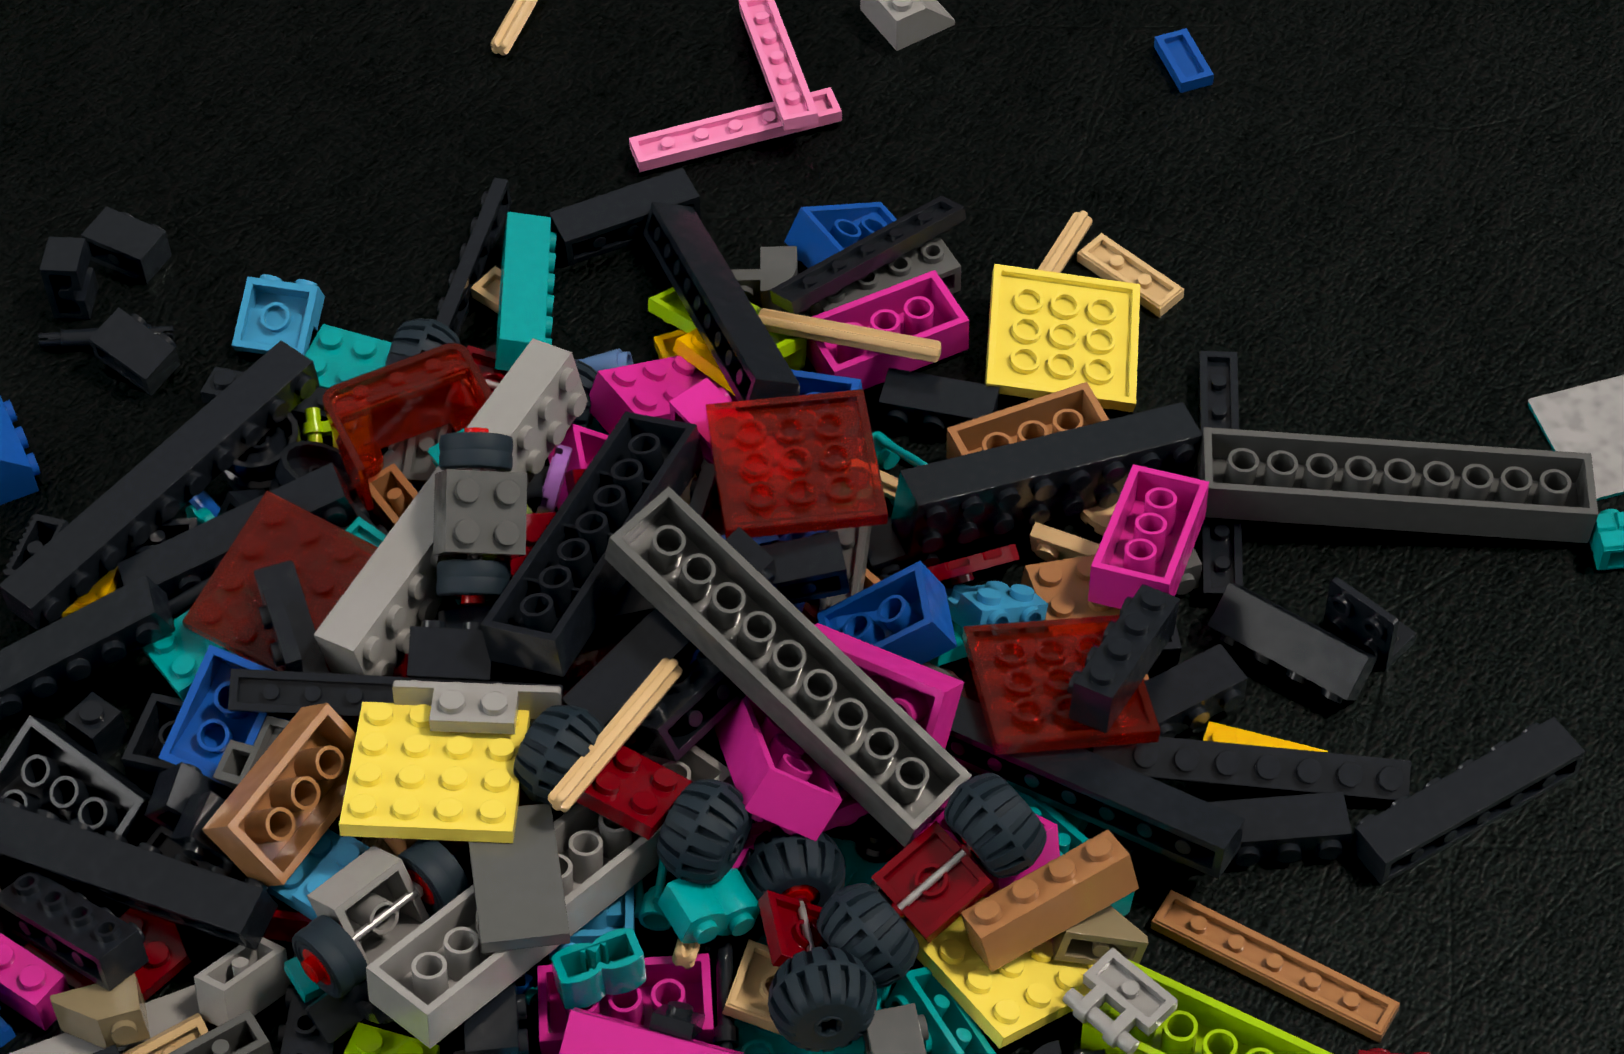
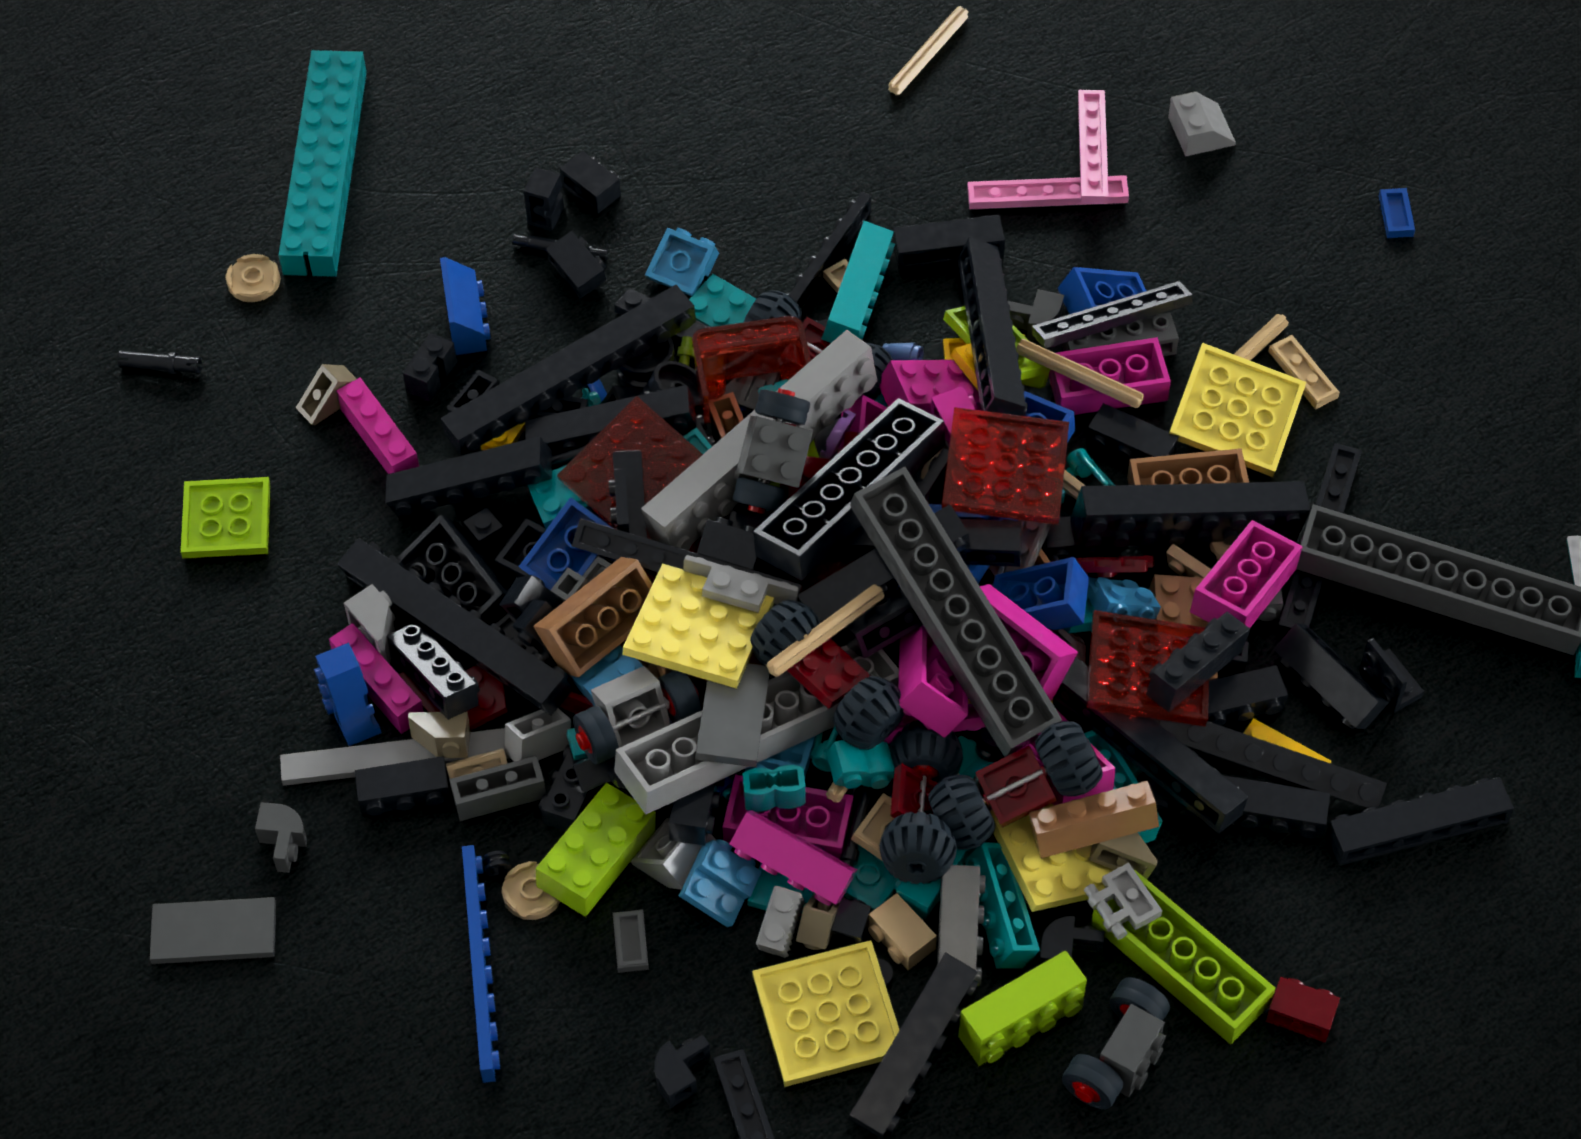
camera: 15 degrees right, 5 degrees up
black plate [649,1001,705,1041] -> none
medium nougat tile [1151,890,1400,1043] -> none

